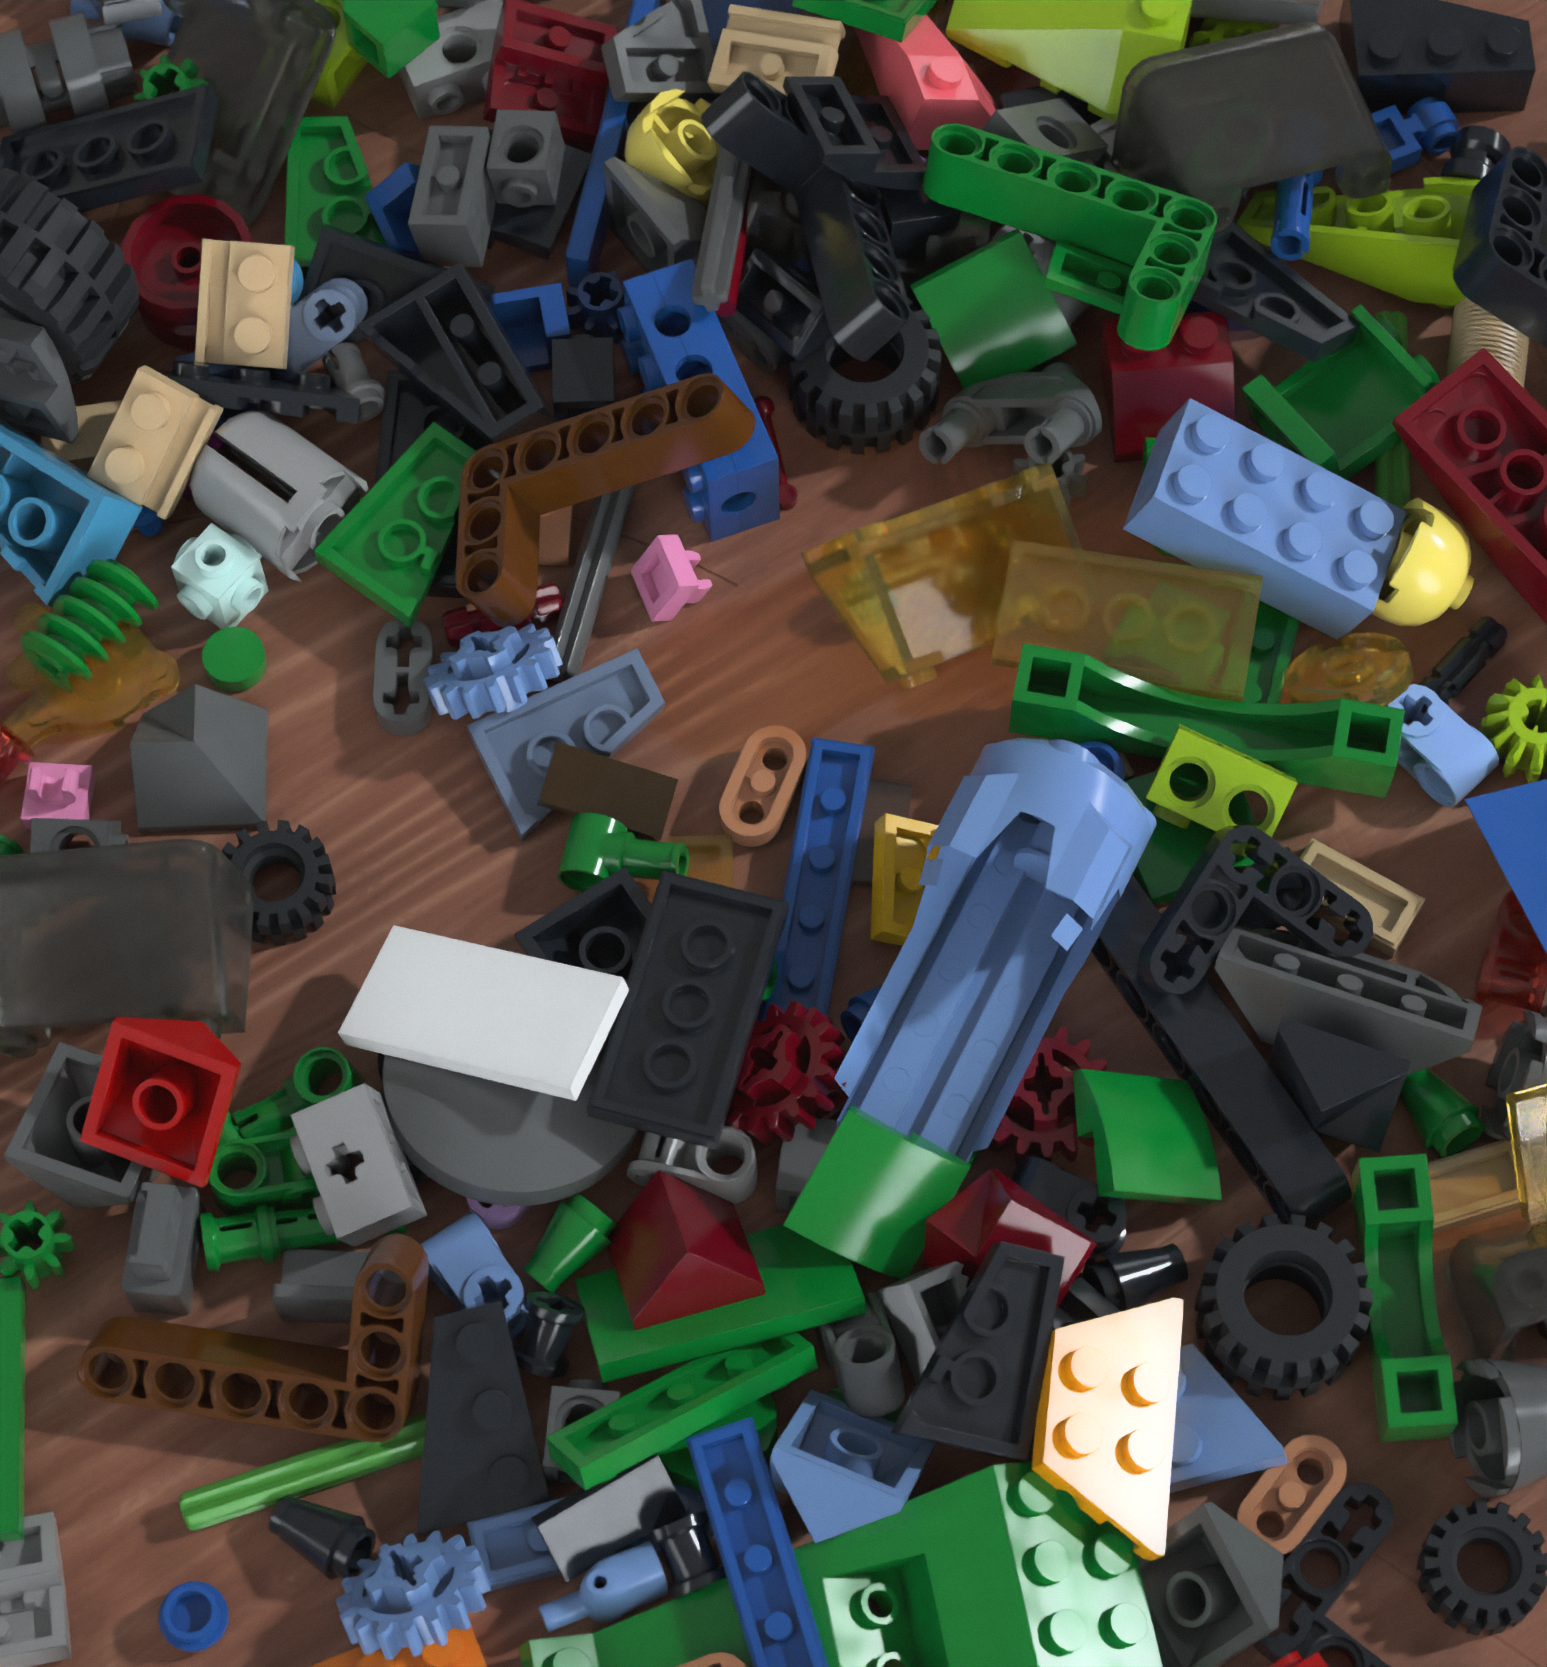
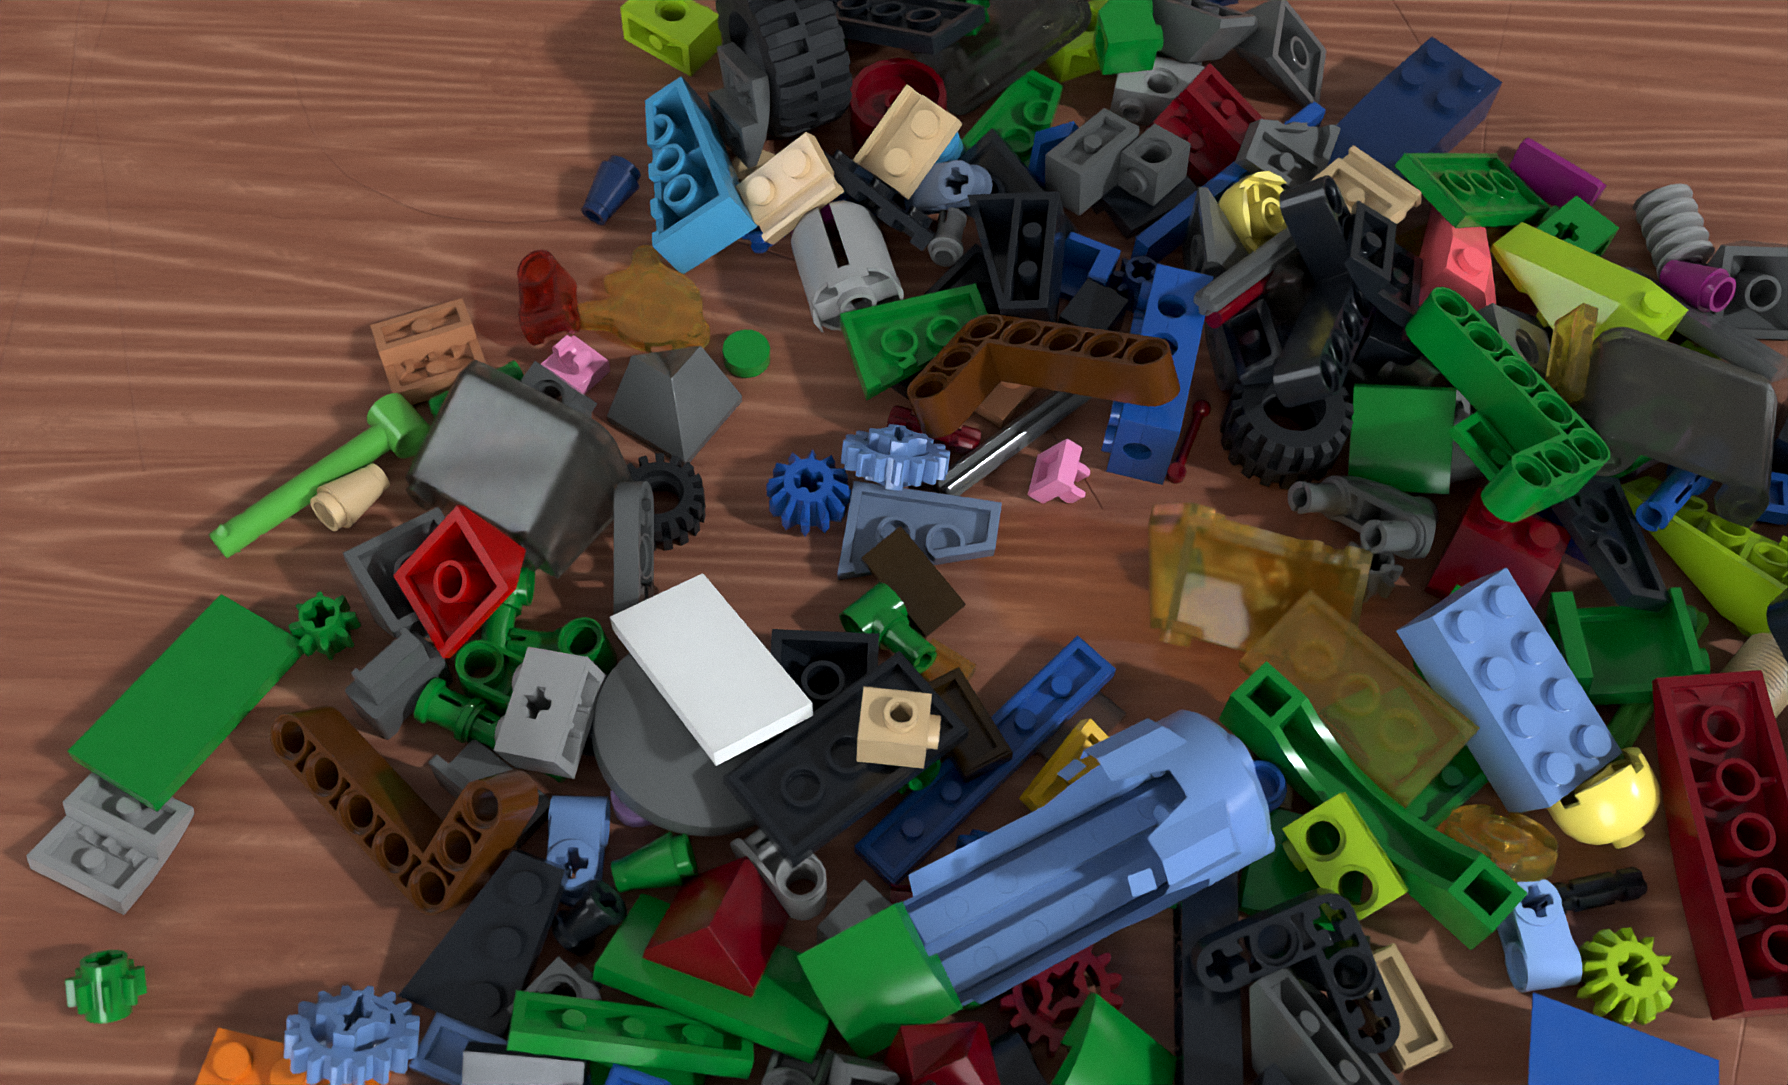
camera: 30 degrees right, 5 degrees down
green piece [19,559,159,693] -> none
blue plate [159,1581,229,1652] -> none
light aqua brick [171,523,269,629] -> none
bright green axle [179,1412,427,1531] -> none
black cone [269,1495,376,1580] -> none
dark grey beam [373,618,435,737] -> none
nougat plate [719,725,806,847] -> none
dark red gear [727,1001,847,1144] -> none
none -> dark grey beam [614,481,654,615]
none -> blue gear [766,449,851,536]
none -> tan brick [857,687,941,768]
none -> dark brown tile [928,667,1013,784]
none -> clear yellow tile [1545,303,1599,405]

